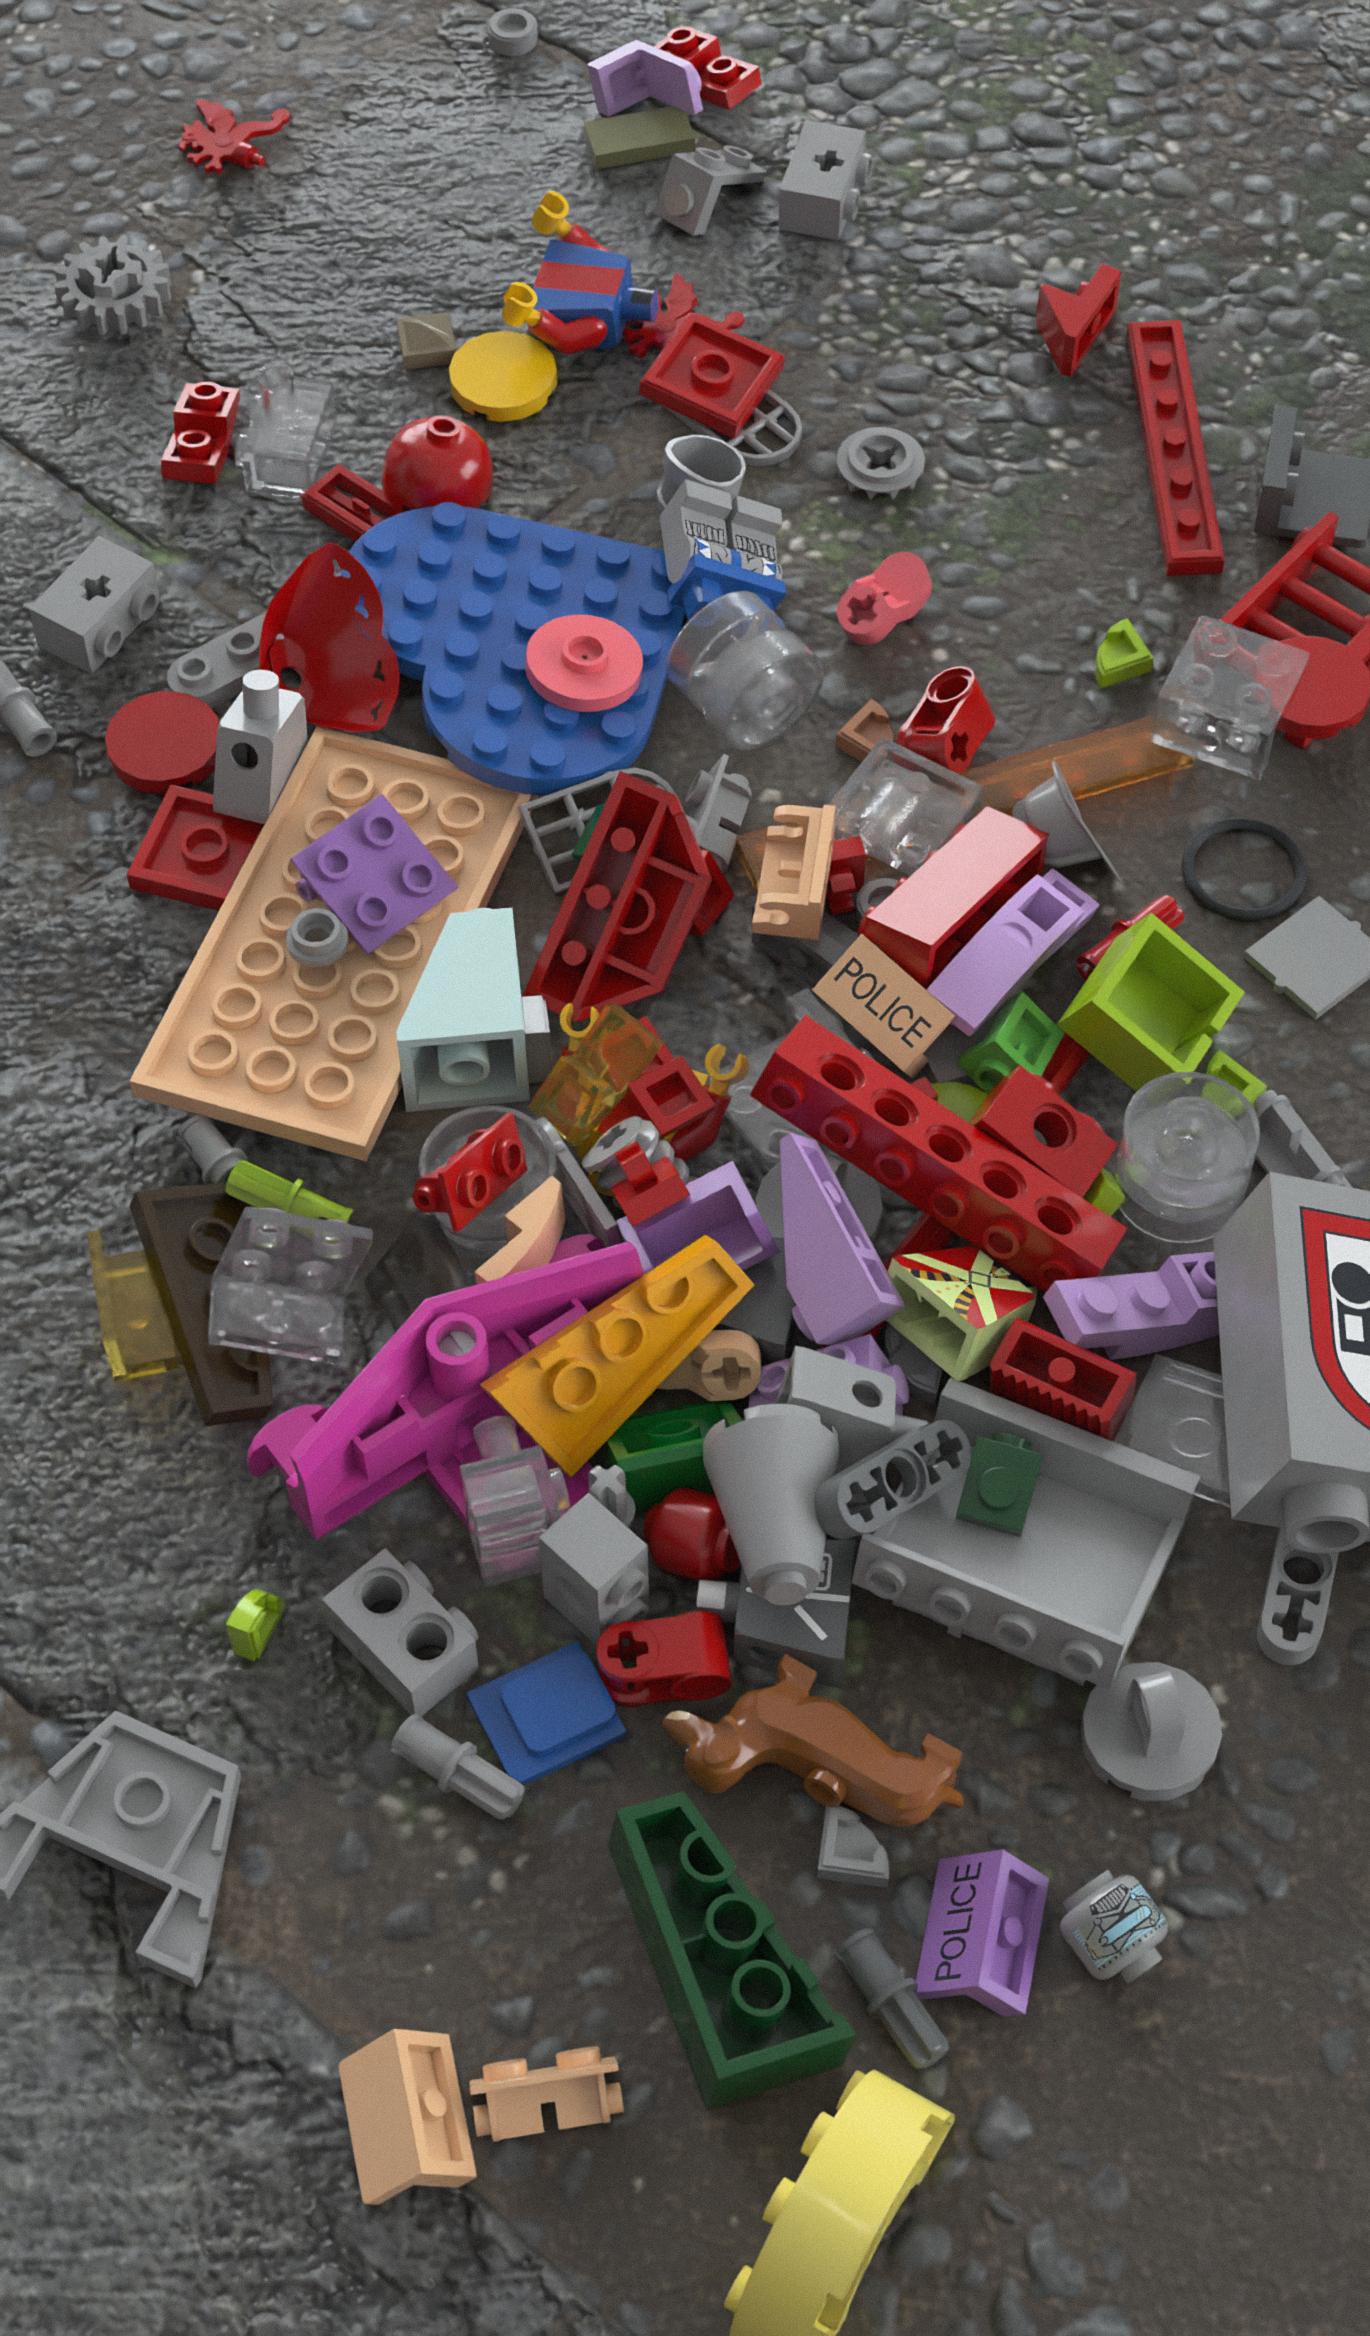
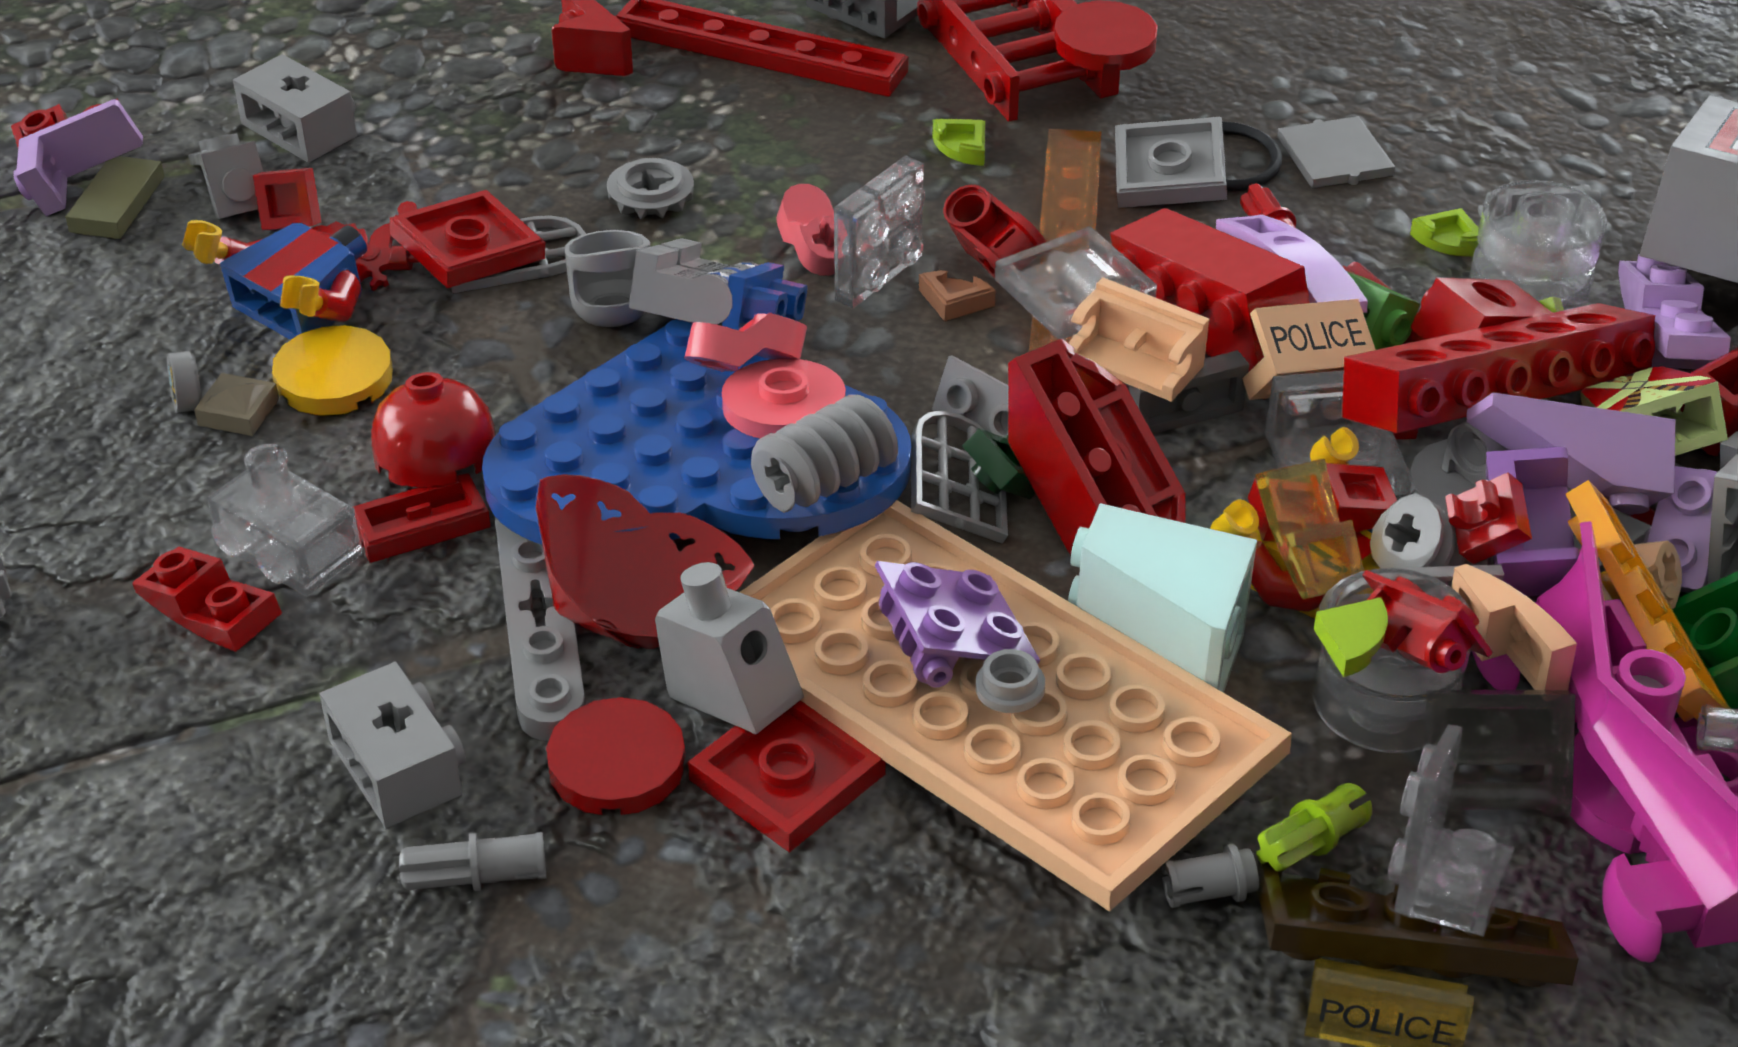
camera: 65 degrees left, 15 degrees down
clear wheel [666,591,824,750] -> none
light grey piece [1012,760,1123,884] -> none
lime piece [1057,913,1245,1104] -> none
clear bracket [1150,616,1309,781] -> none
none -> light grey tile [167,351,201,413]
none -> red tile [252,168,322,230]
none -> coral piece [684,313,807,372]
none -> light grey piece [751,395,898,513]
none -> clear plate [834,155,925,309]
none -> light grey tile [1115,117,1227,208]
none -> lime tile [1314,597,1388,677]

